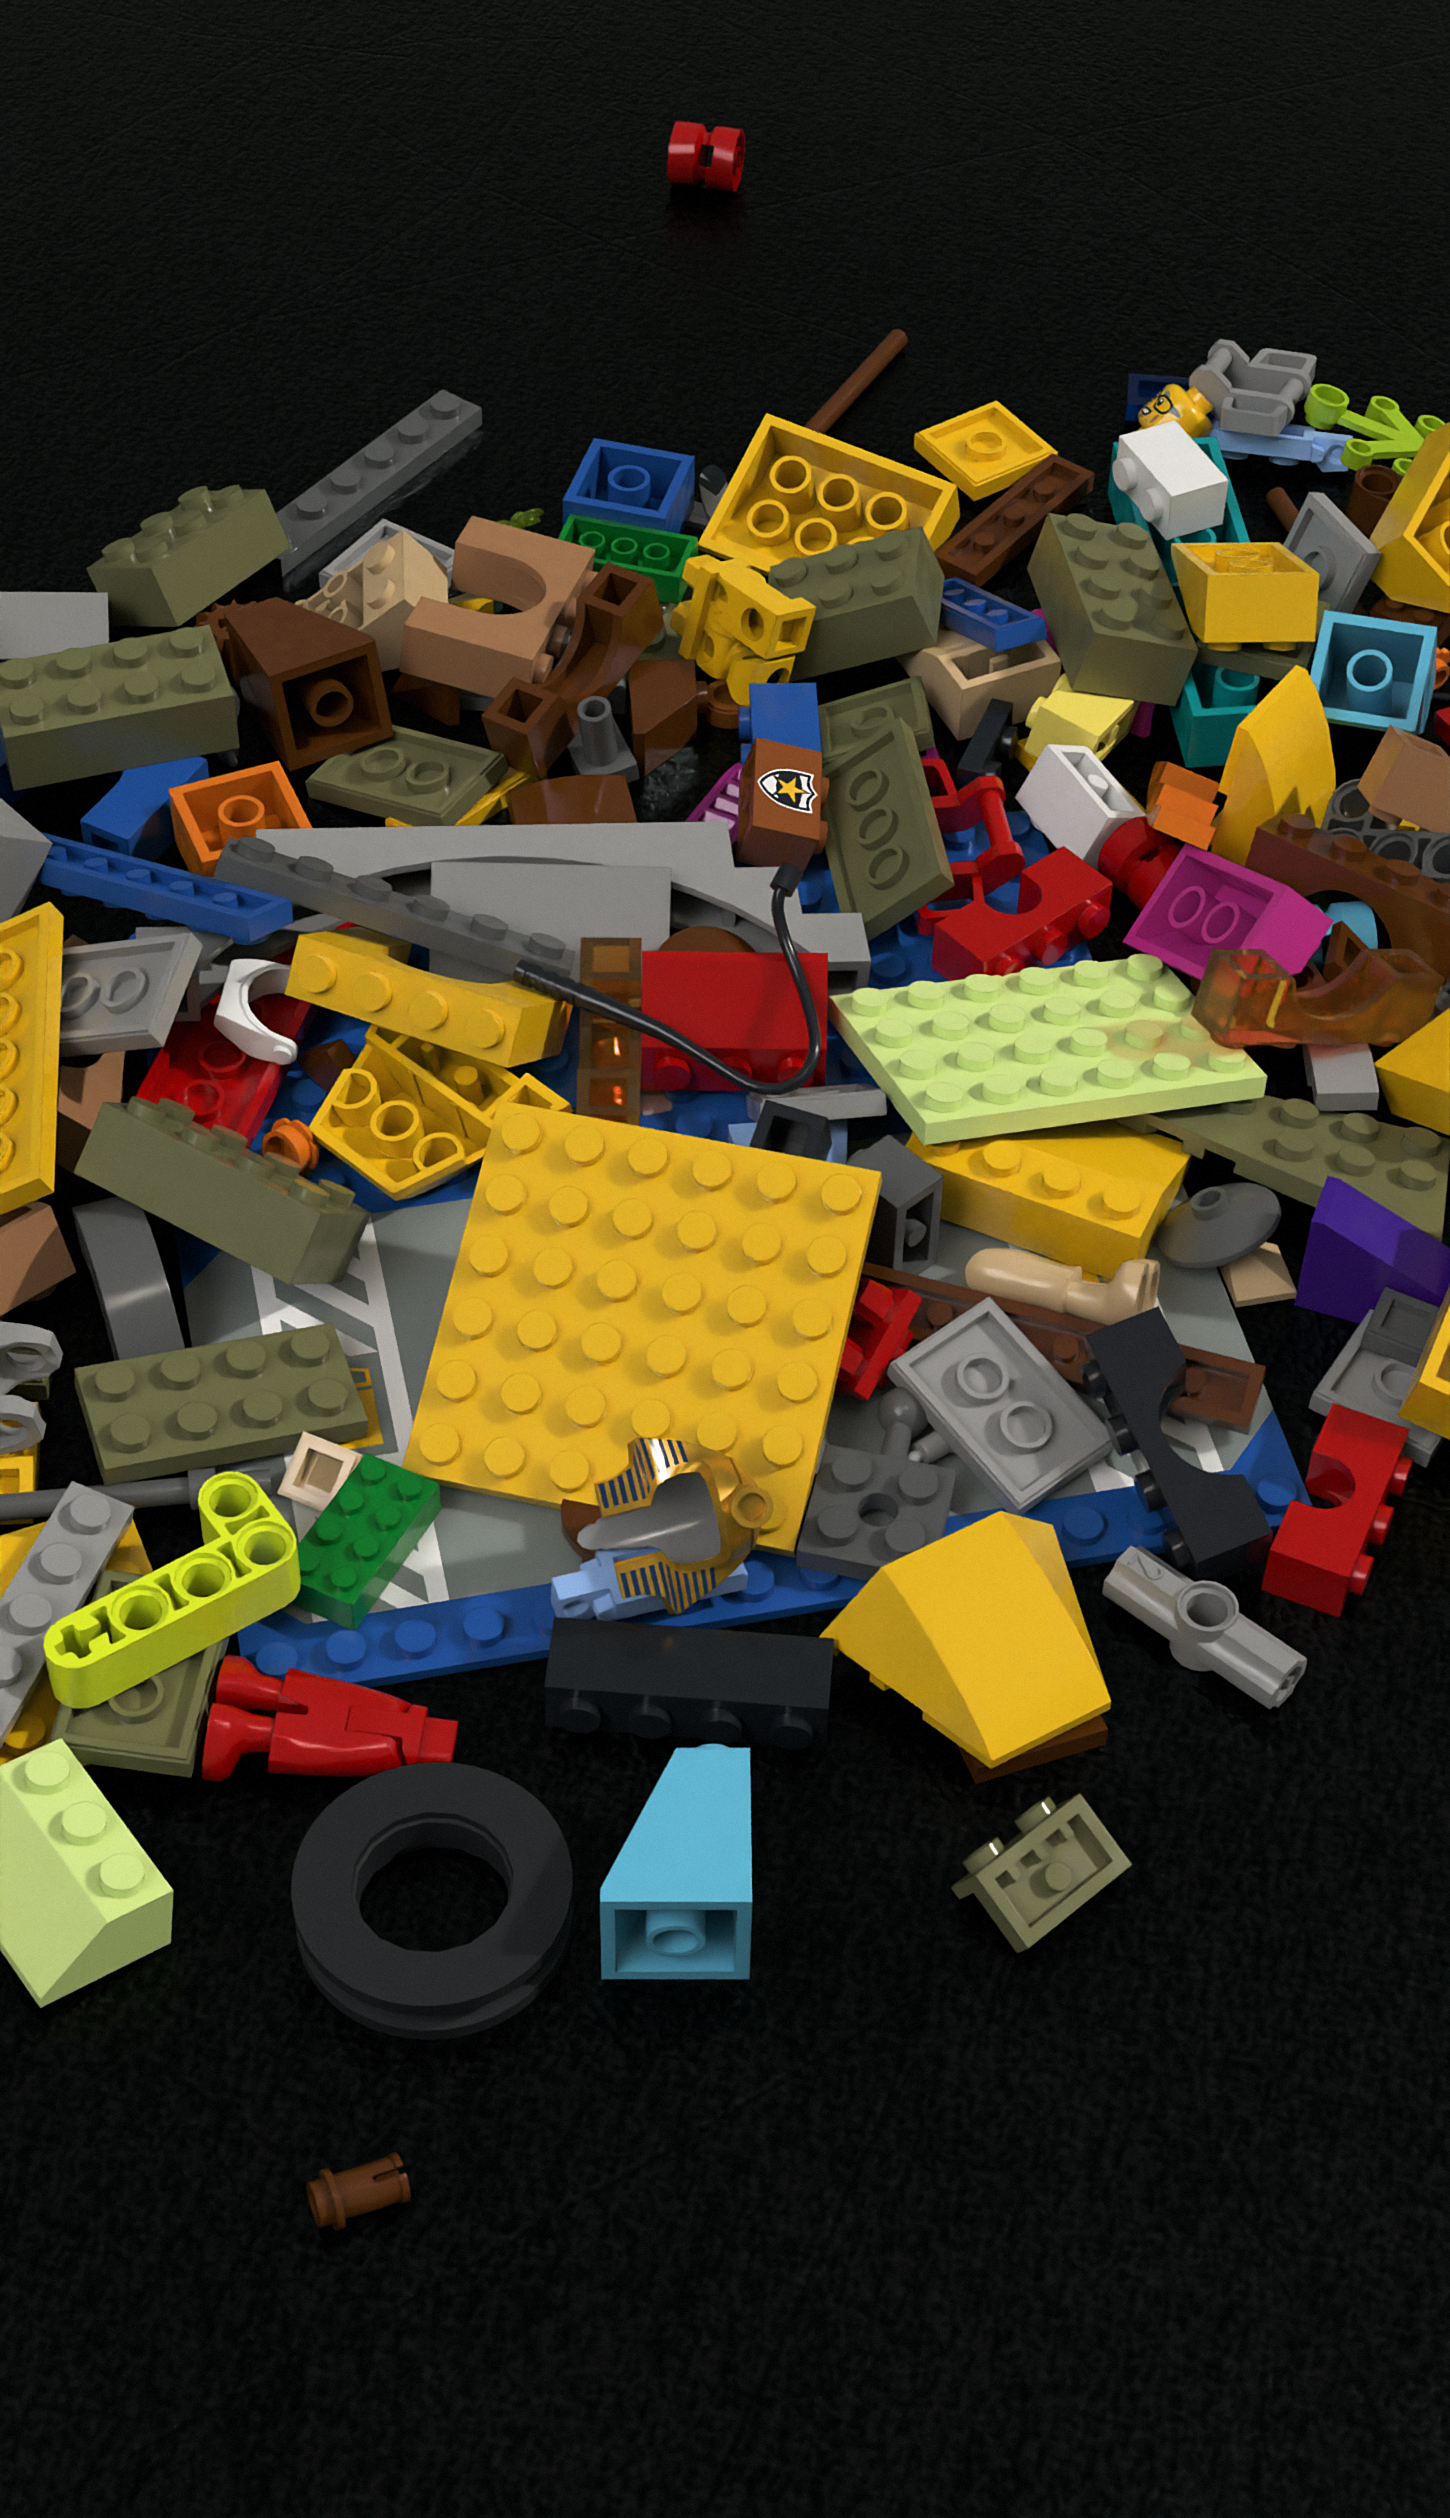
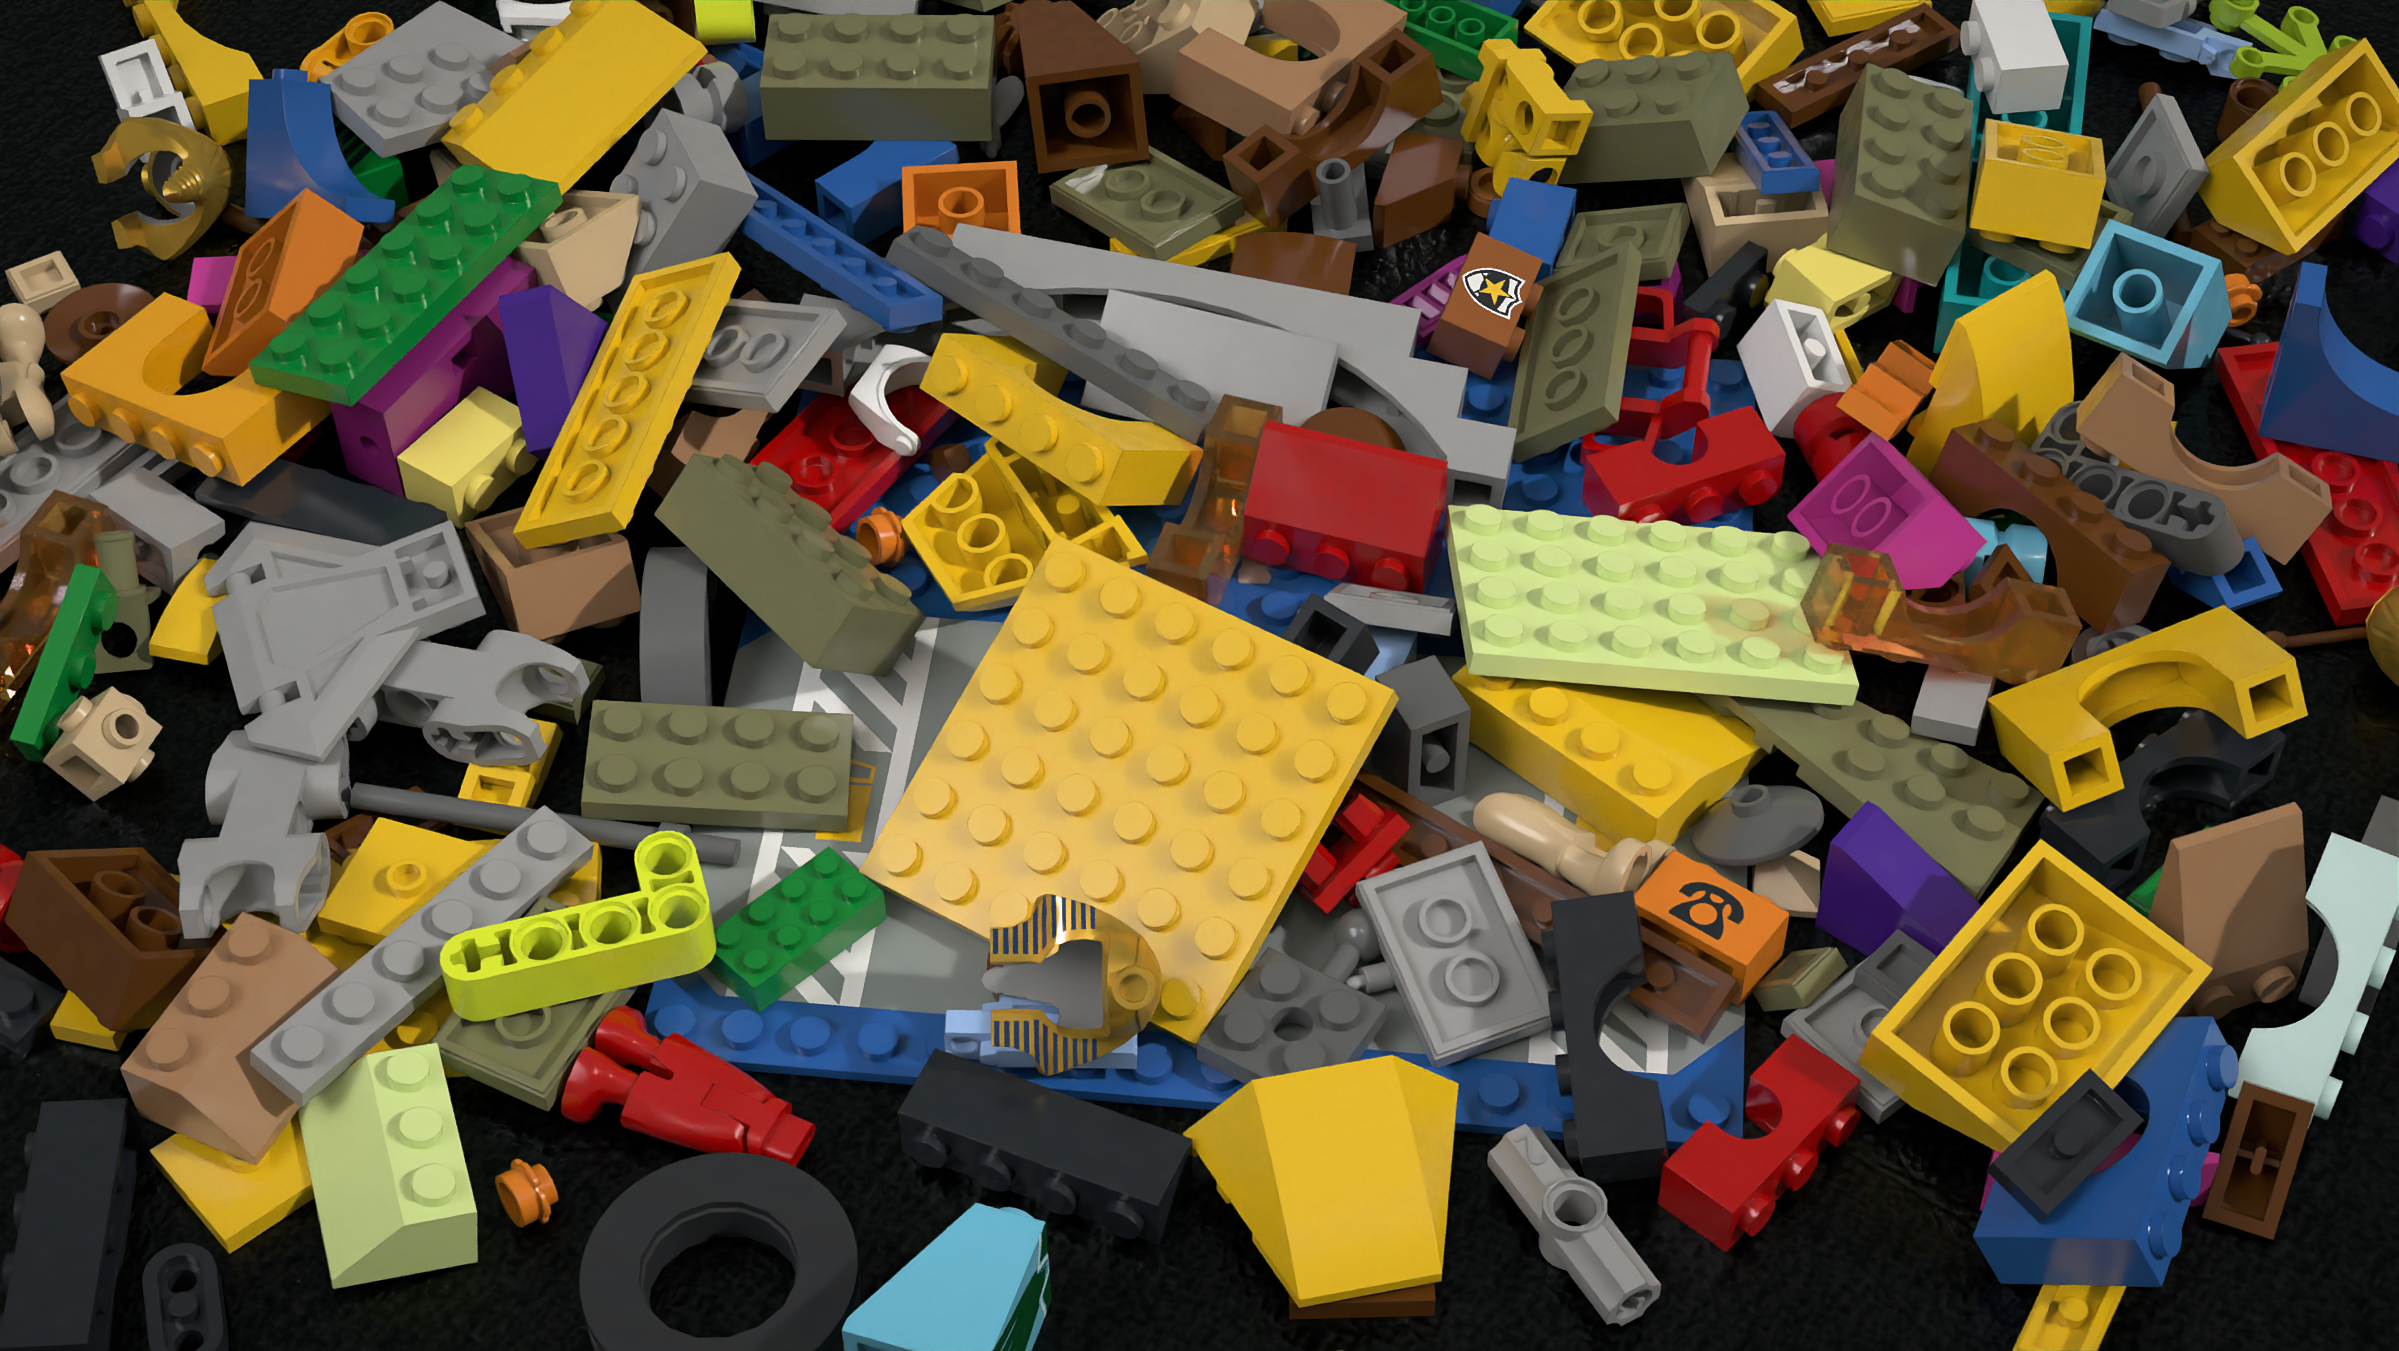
camera: 20 degrees right, 0 degrees up
tan slope [277,1431,364,1512] -> none
black piece [513,863,821,1095] -> none
none -> orange plate [495,1159,558,1228]
none -> orange brick [1634,849,1790,1007]
none -> olive tile [1752,947,1848,1012]

